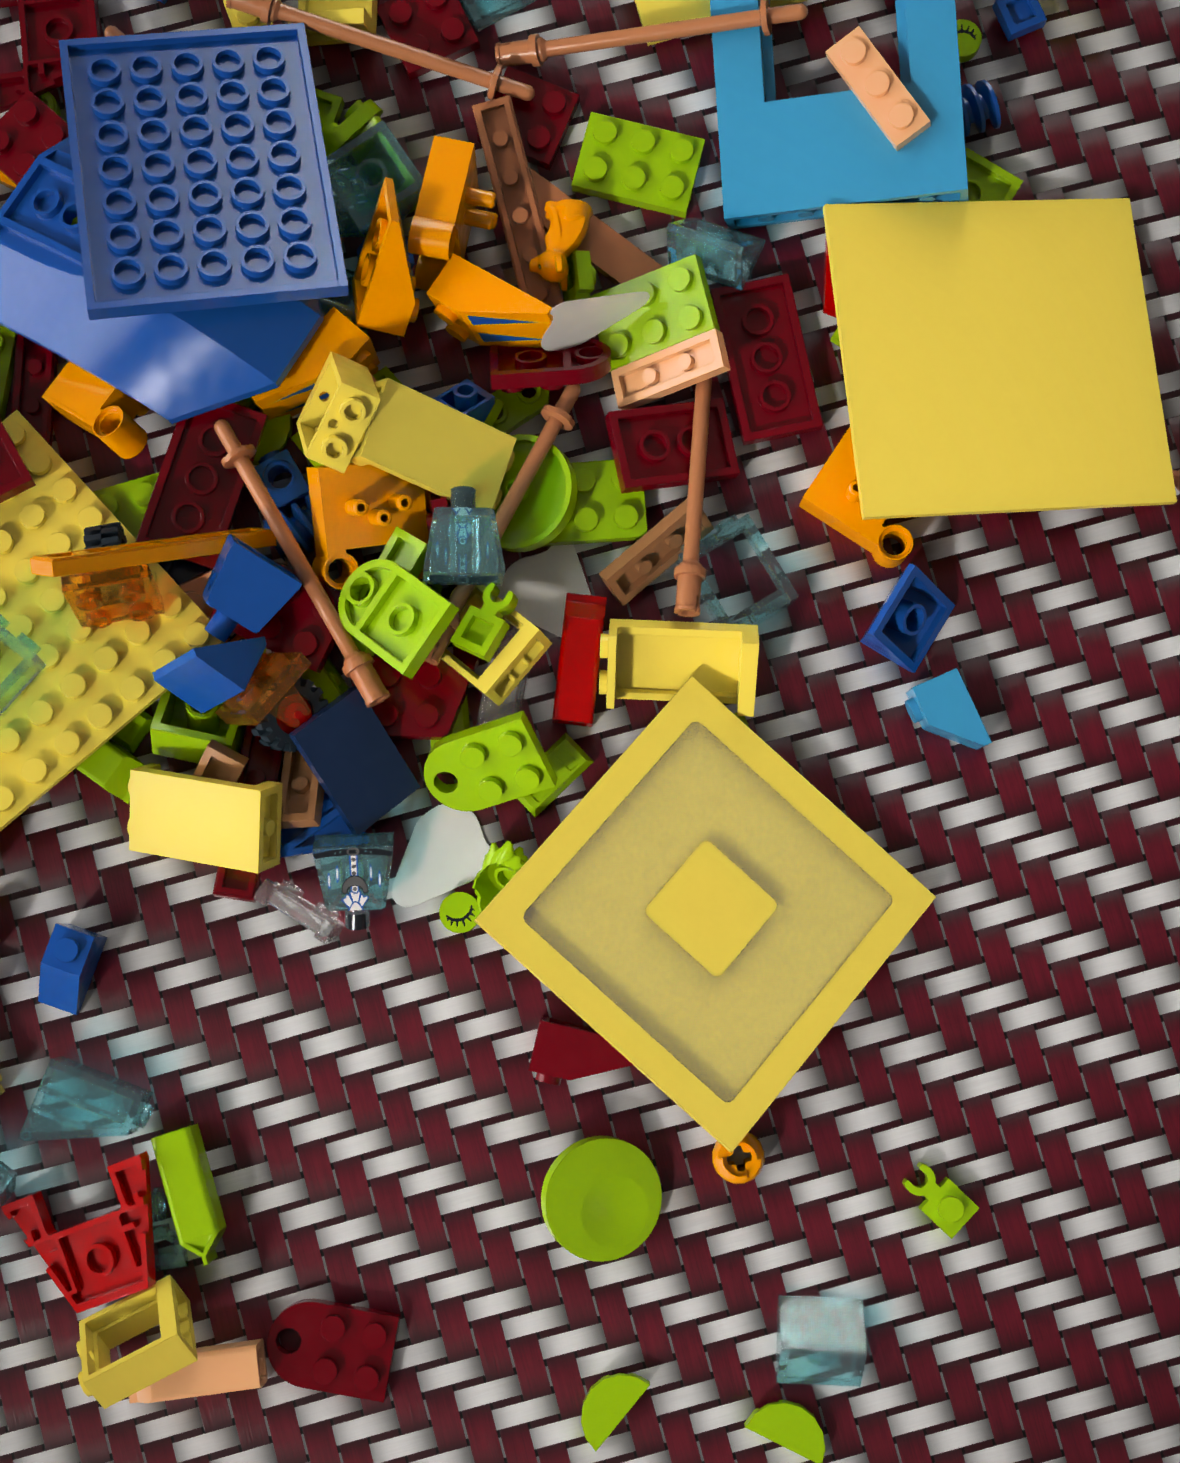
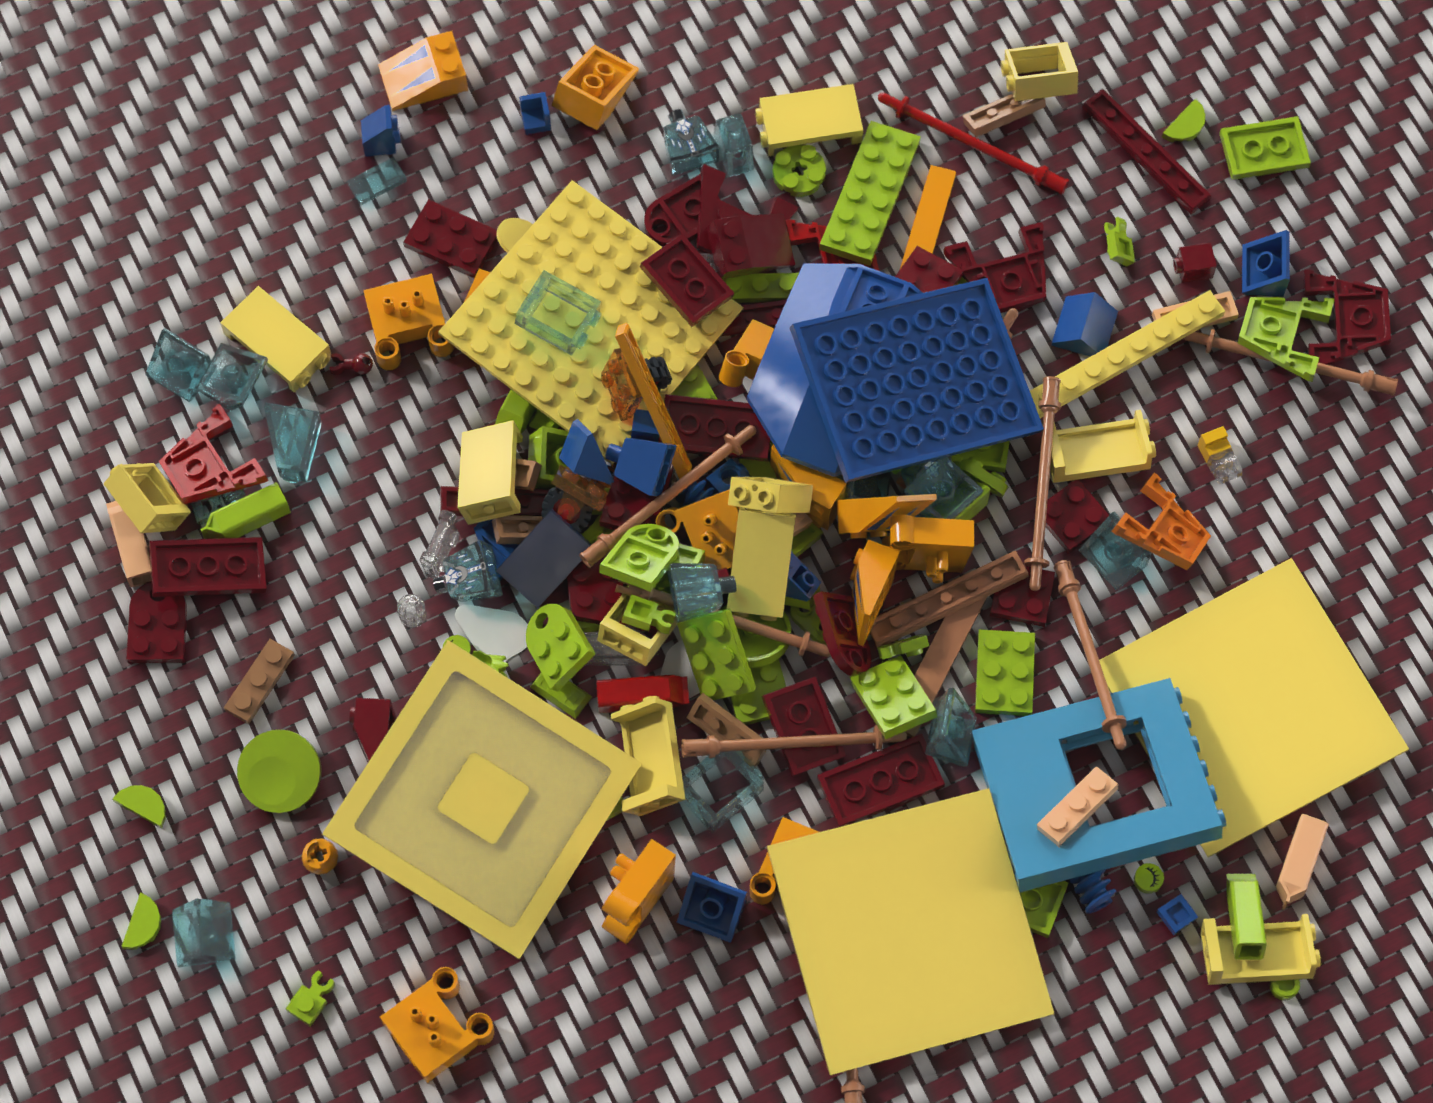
camera: 75 degrees right, 15 degrees down
blue slope [38,923,107,1015] -> none
light orange animal [529,199,593,291] -> none
white sticker [541,292,650,351] -> none
light nougat plate [610,328,731,410] -> none
dark azure slope [905,668,992,750] -> none
none -> dark red plate [149,537,267,597]
none -> medium nougat plate [224,639,295,725]
none -> light orange piece [380,967,494,1083]
none -> clear wheel [397,594,427,628]
none -> light orange piece [602,839,676,944]
none -> blue panel [631,409,659,442]
none -> lime plate [677,608,756,700]

